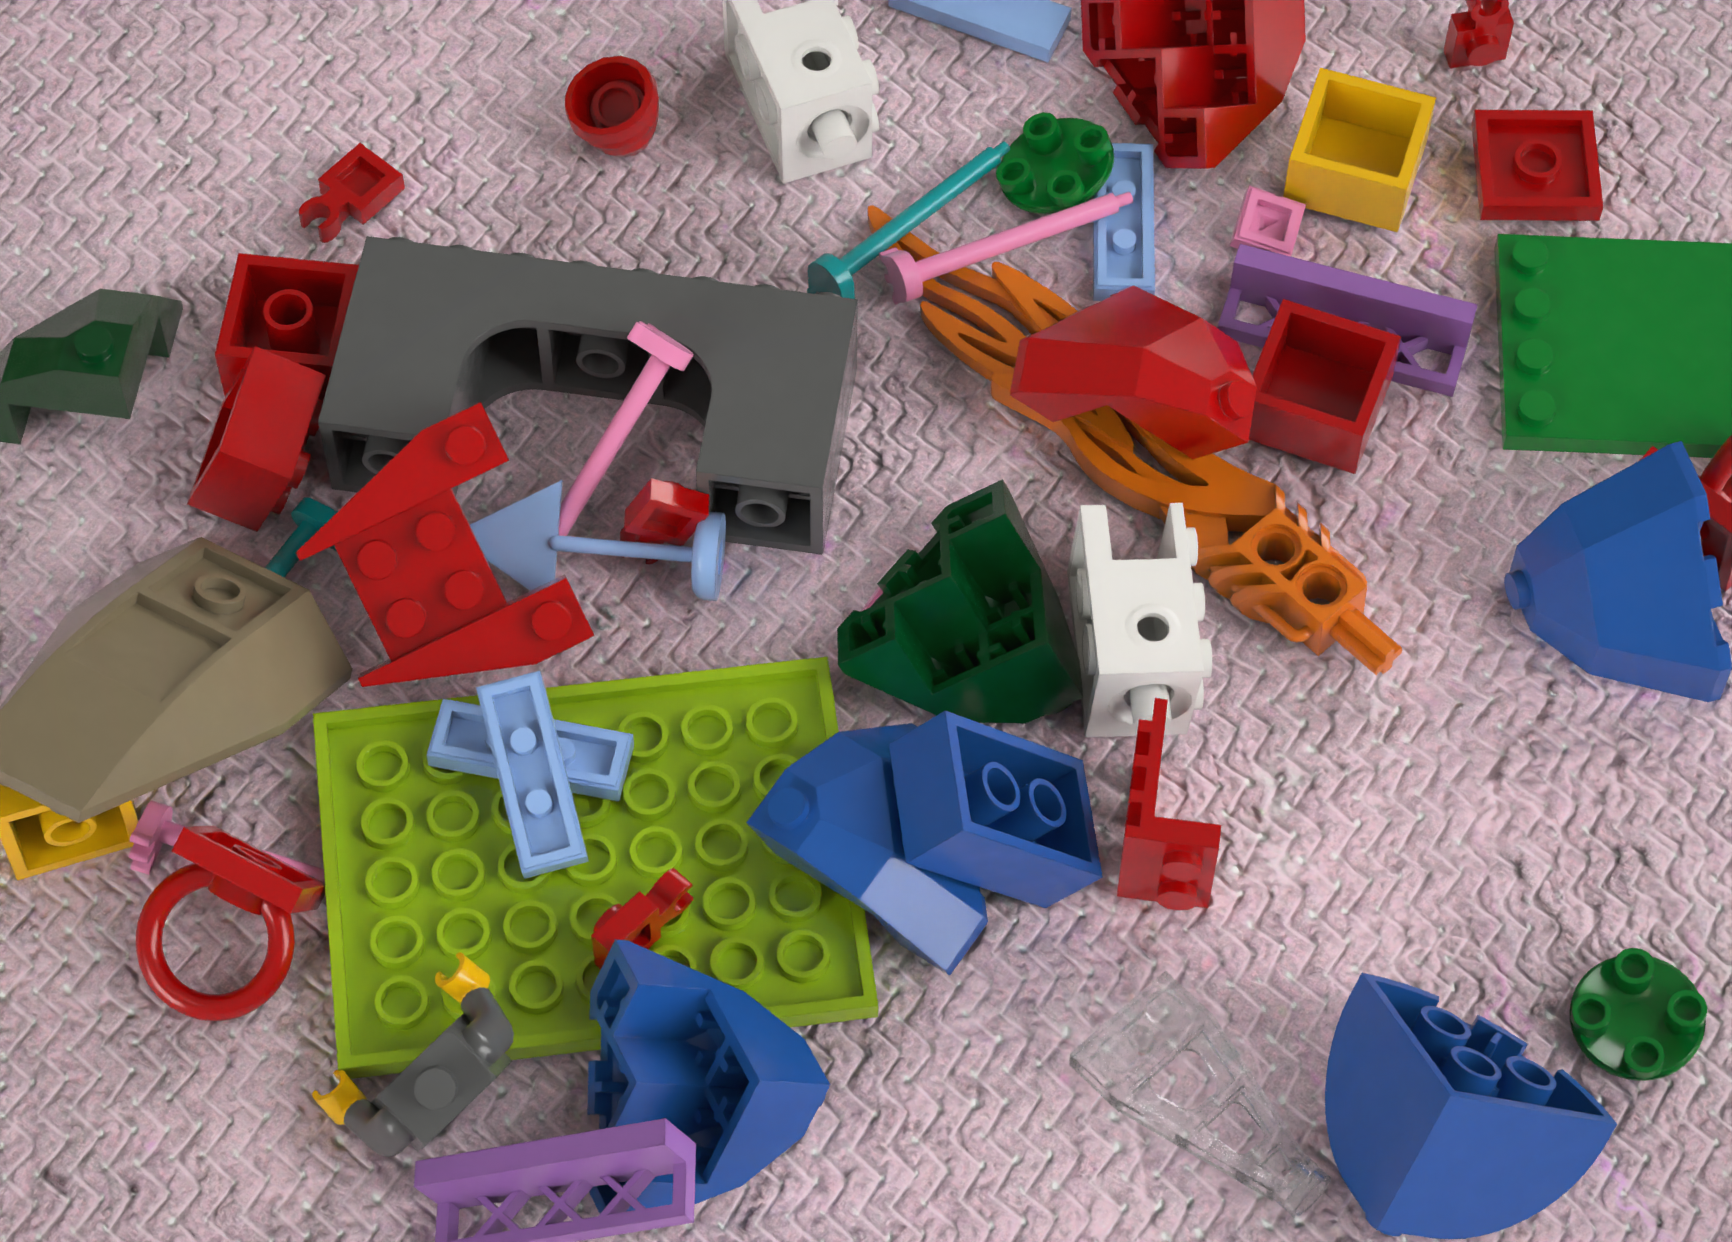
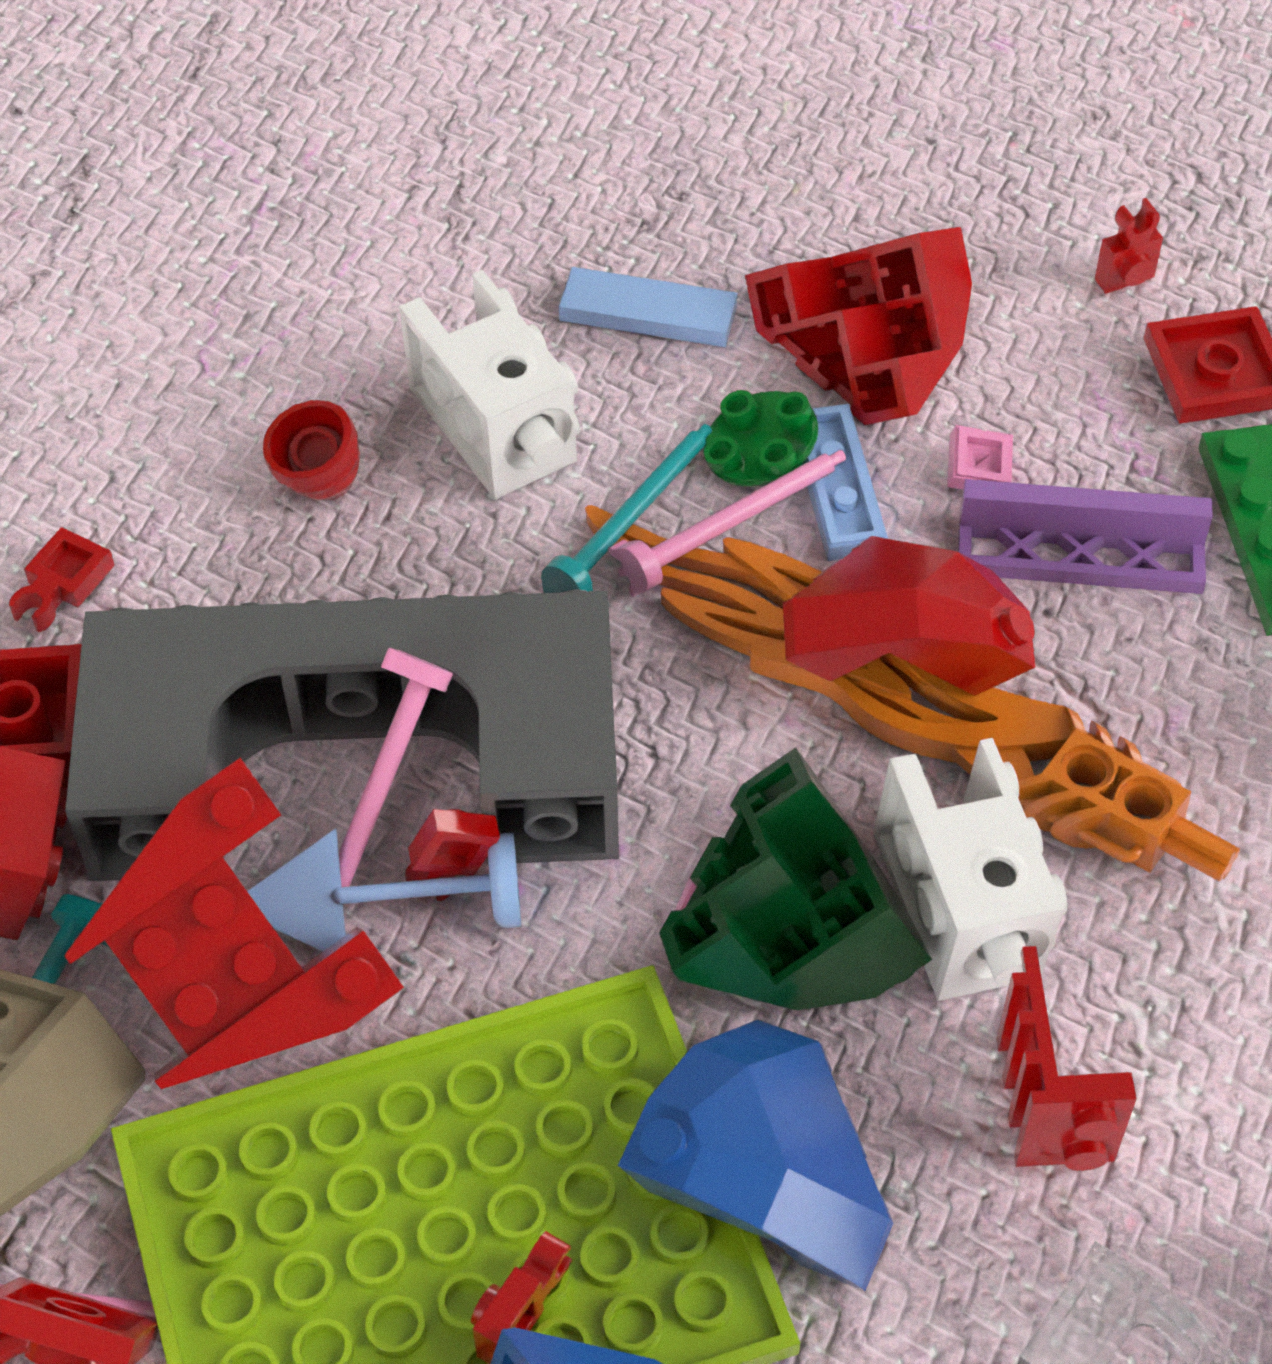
camera: 10 degrees left, 5 degrees down
light blue tile [426,699,634,801] -> none
light blue tile [476,670,589,879] -> none
blue brick [889,711,1103,908] -> none
red piece [1249,299,1401,474] -> none
yellow piece [1283,68,1436,233] -> none

